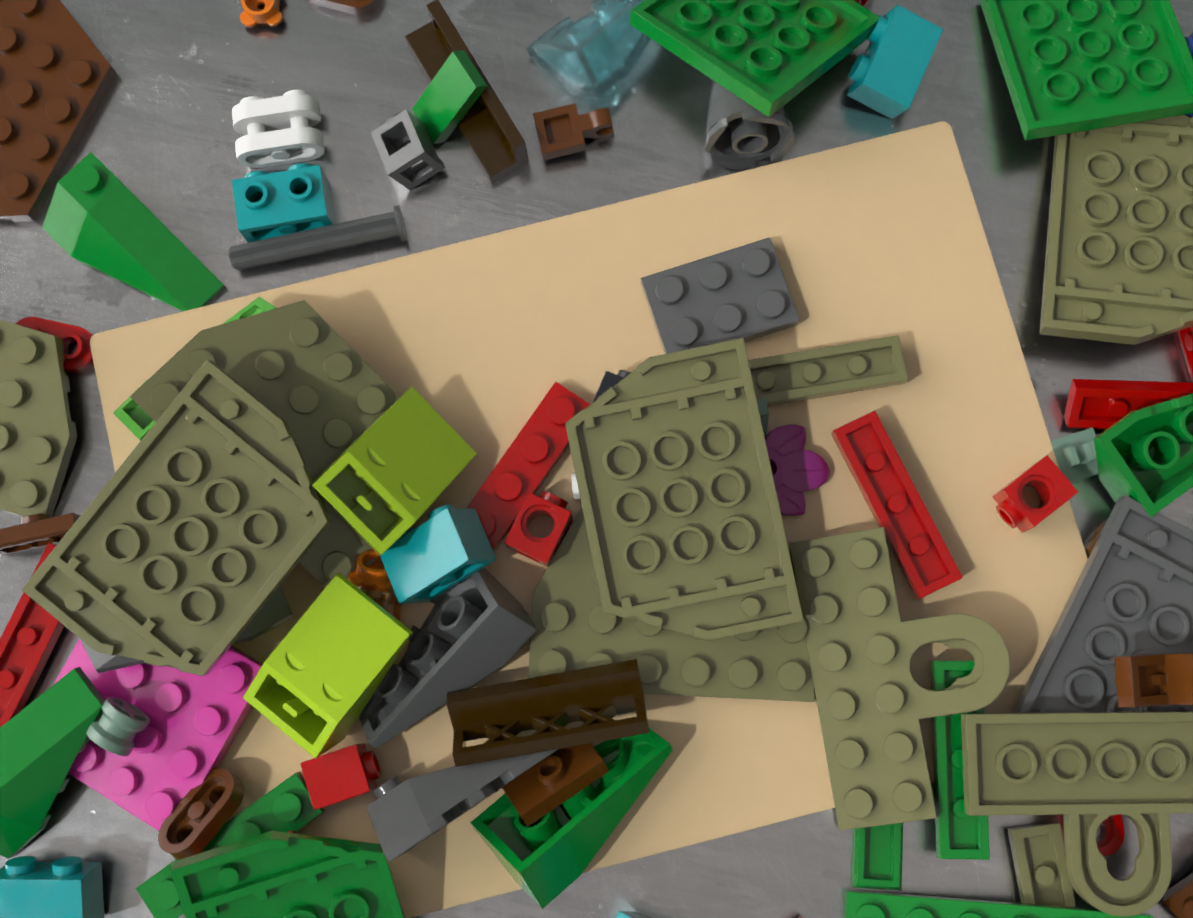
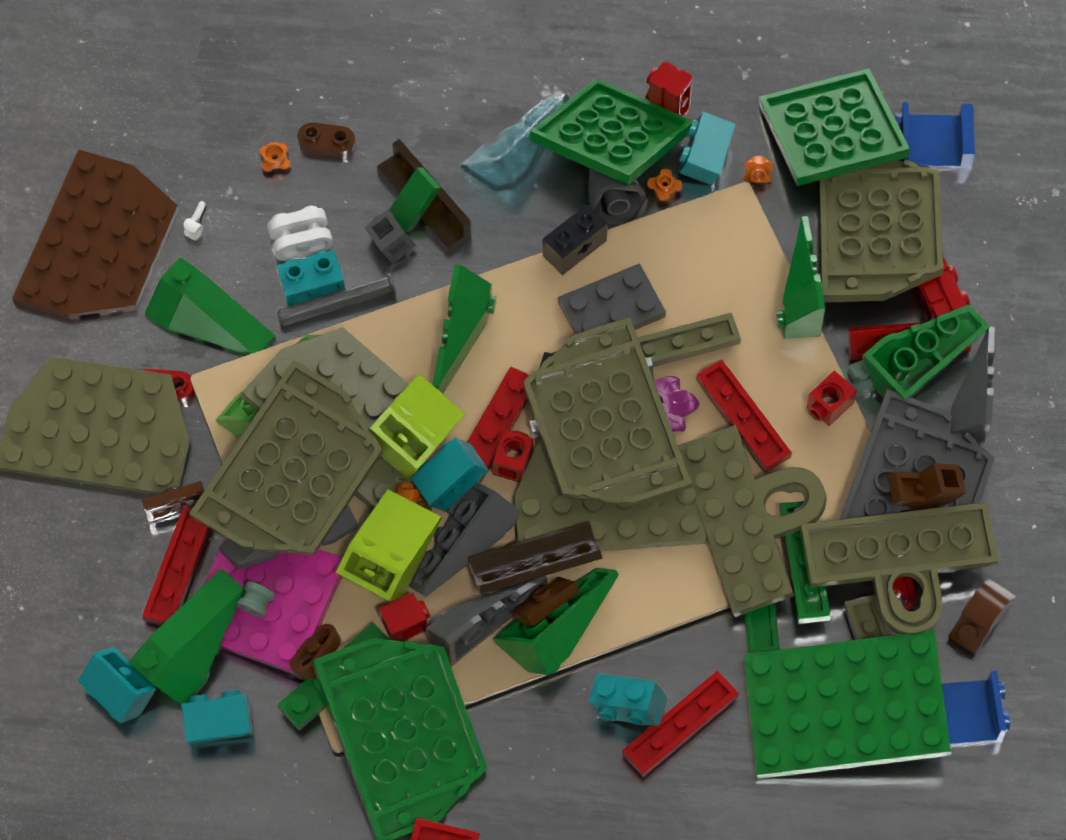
camera: 15 degrees left, 15 degrees down
reddish brown plate [533,103,614,160] -> none
none -> white hand [184,201,206,241]
none -> green wedge [433,264,497,394]
none -> black brick [543,204,608,276]
none -> orange plate [647,169,683,201]
none -> orange plate [743,156,774,183]
none -> green wedge [776,216,825,339]

